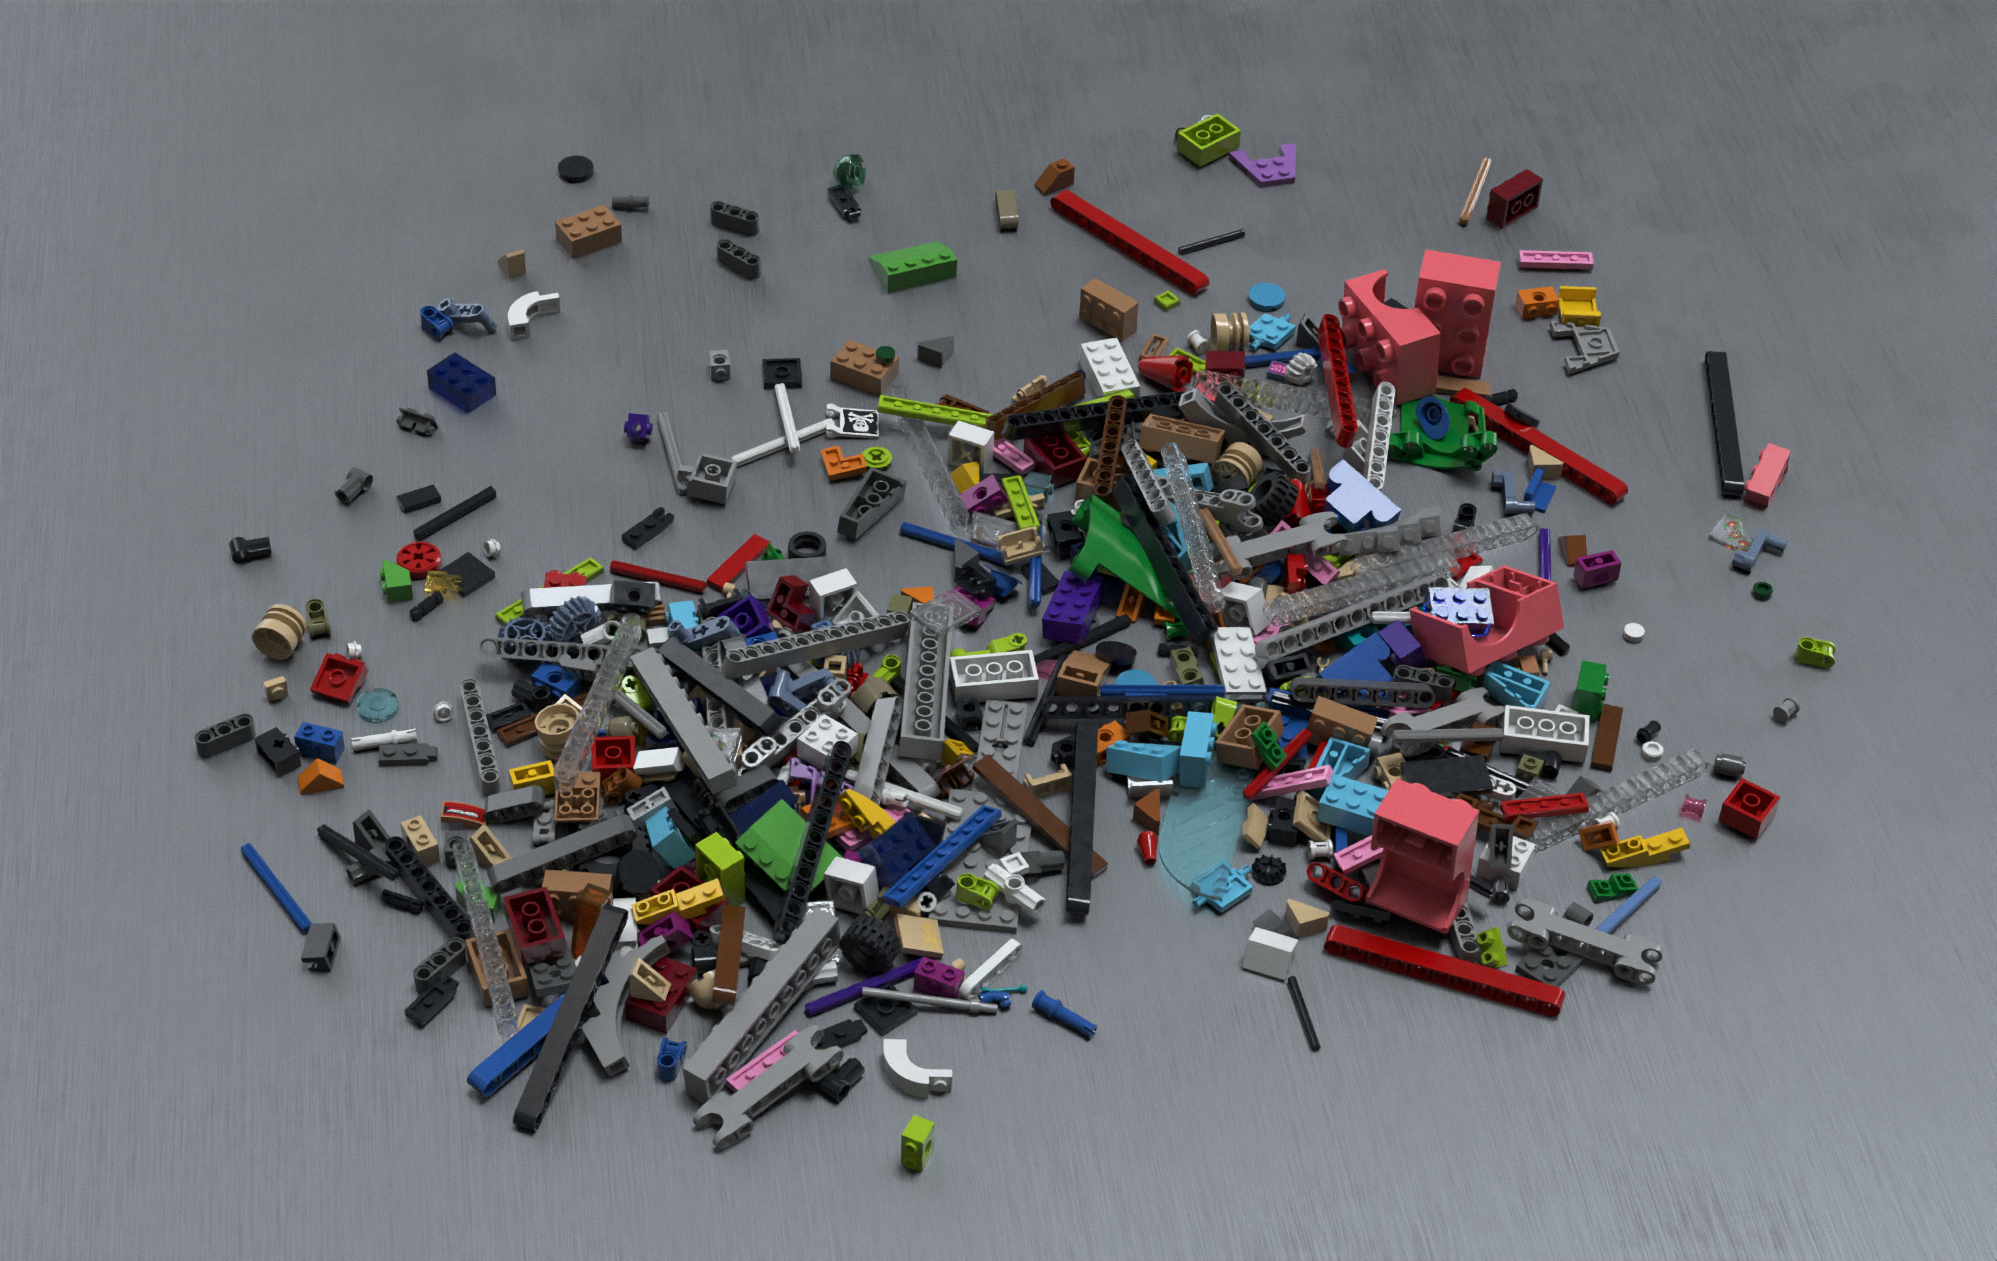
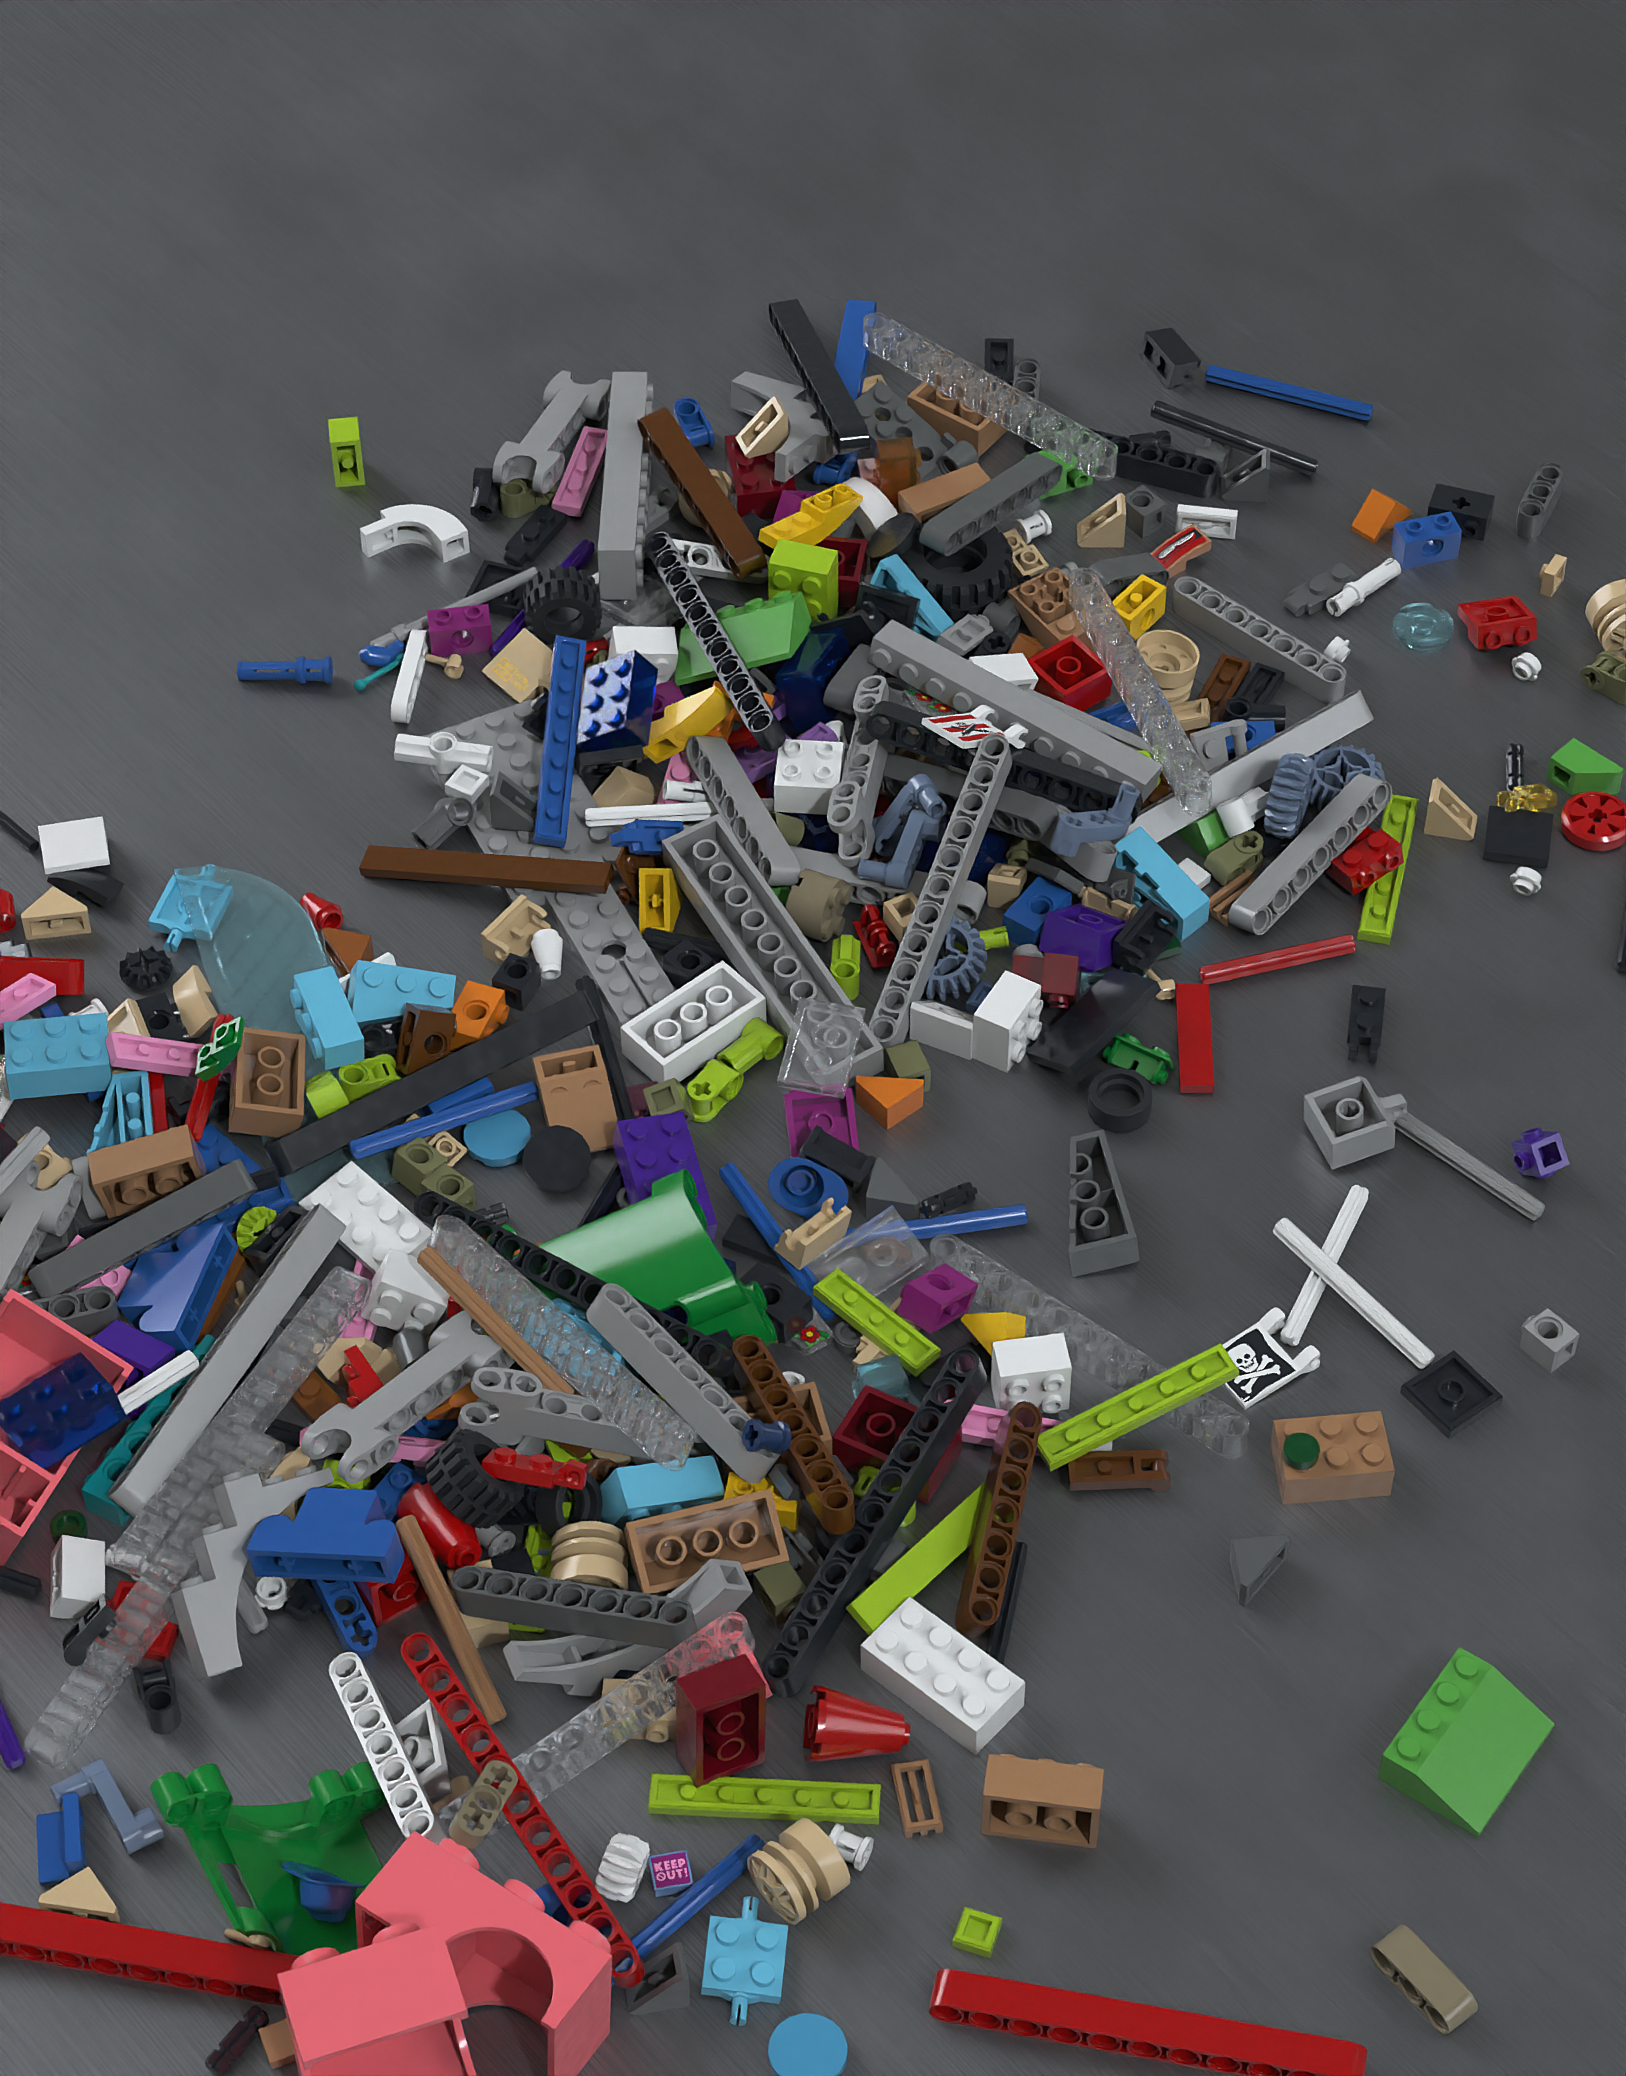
camera: 150 degrees right, 5 degrees up
tan brick [401,815,440,867] -> none
dark red brick [503,886,566,965] -> none
dark tan head [605,716,639,737] -> none
black brick [610,580,655,615] -> none
orange plate [821,445,868,481] -> none
lime gear [862,447,892,470] -> none
lime piece [956,873,1000,910] -> none
tan hinge [1011,375,1048,402] -> none
black beam [1065,722,1098,916] -> none
black tile [1505,403,1541,427] -> none
none -> black plate [62,1593,117,1666]
none -> dark tan beam [449,1760,518,1849]
none -> red hinge [481,1448,588,1490]
none -> white cone [530,929,563,980]
none -> blue hinge [609,819,684,855]
none -> olive brick [643,1078,695,1122]
none -> dark blue bush [742,1419,791,1454]
none -> black axle [919,1182,978,1219]
none -> white flag [921,705,1028,749]
none -> white tile [1175,504,1238,539]
none -> tan slope [1424,778,1478,841]

